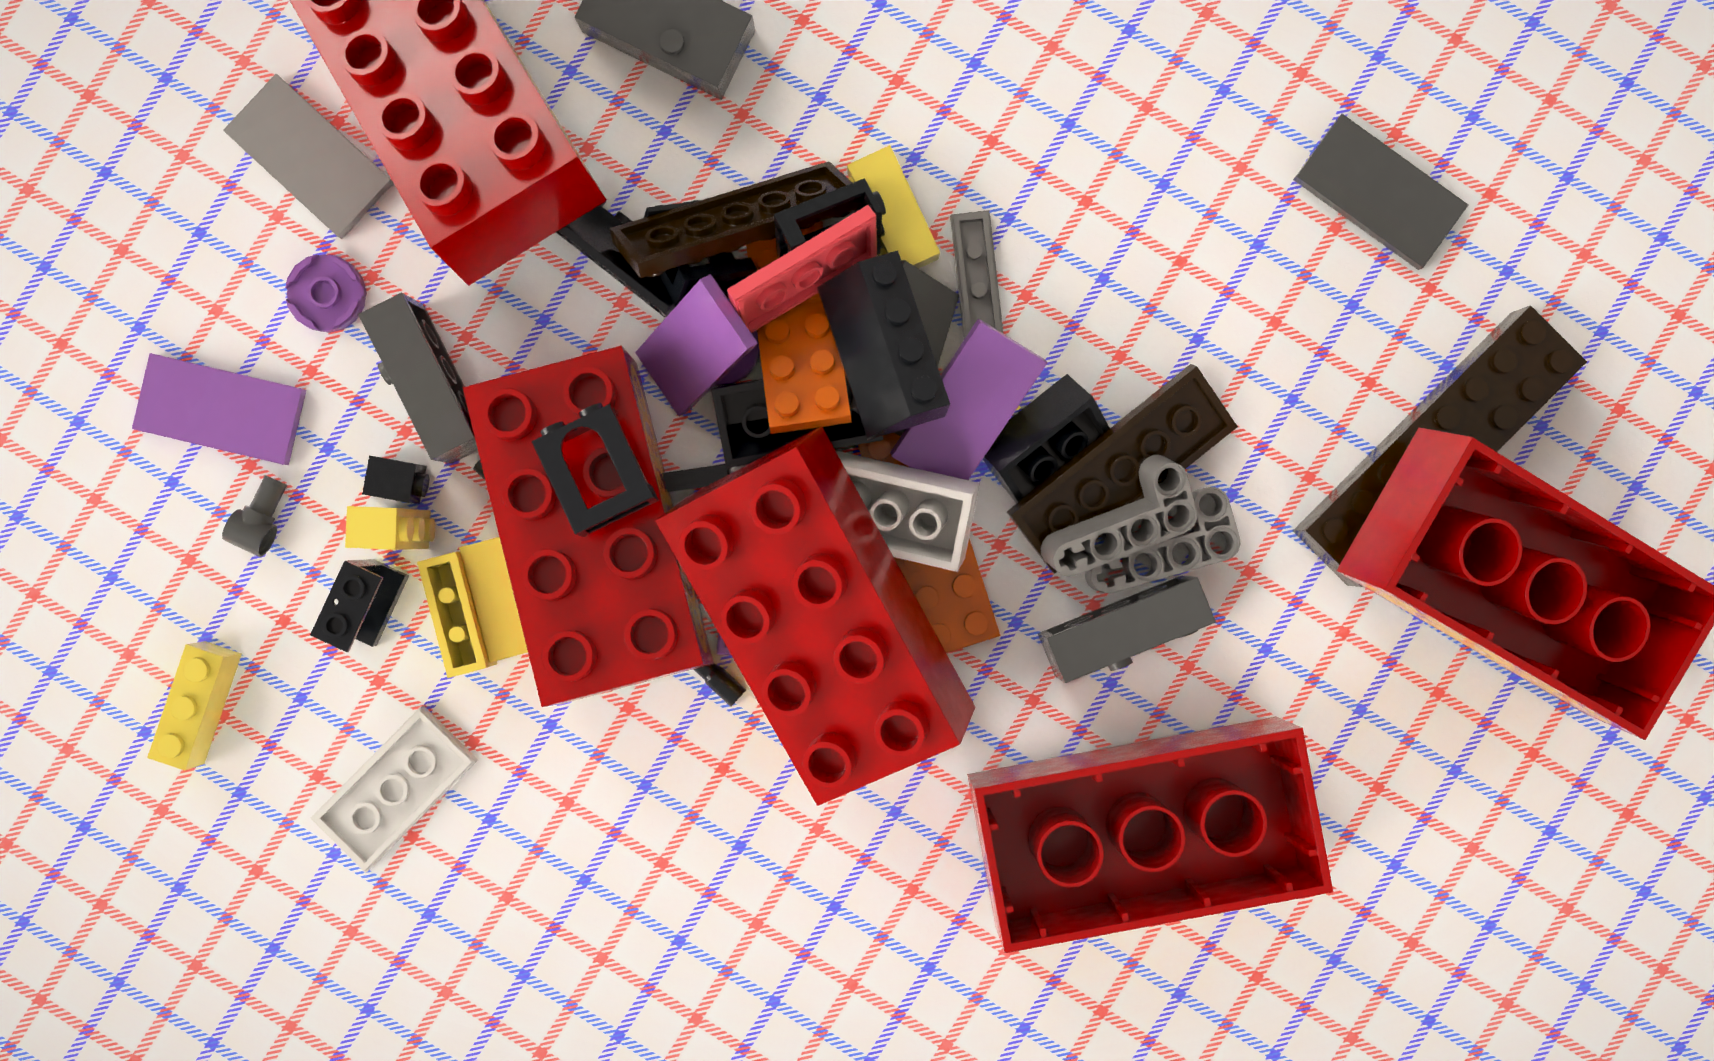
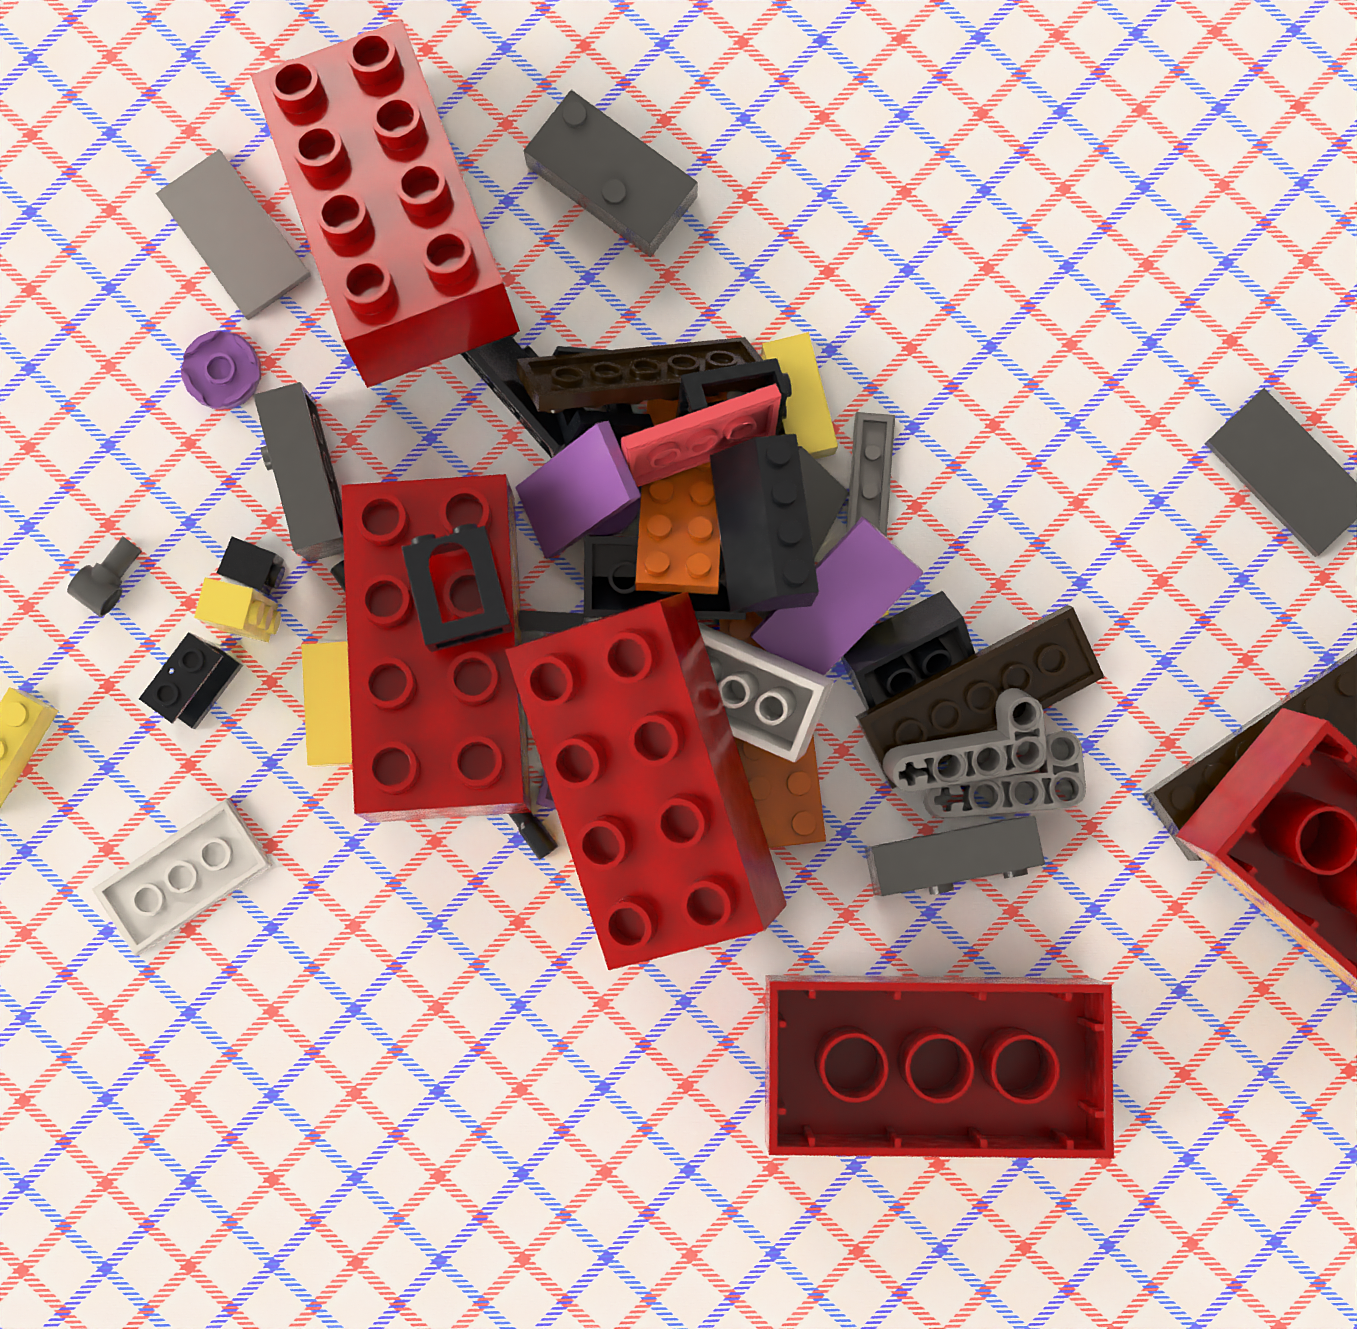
camera: 10 degrees right, 5 degrees down
medium lavender tile [132,353,307,465] -> none
light yellow brick [417,551,498,678] -> none

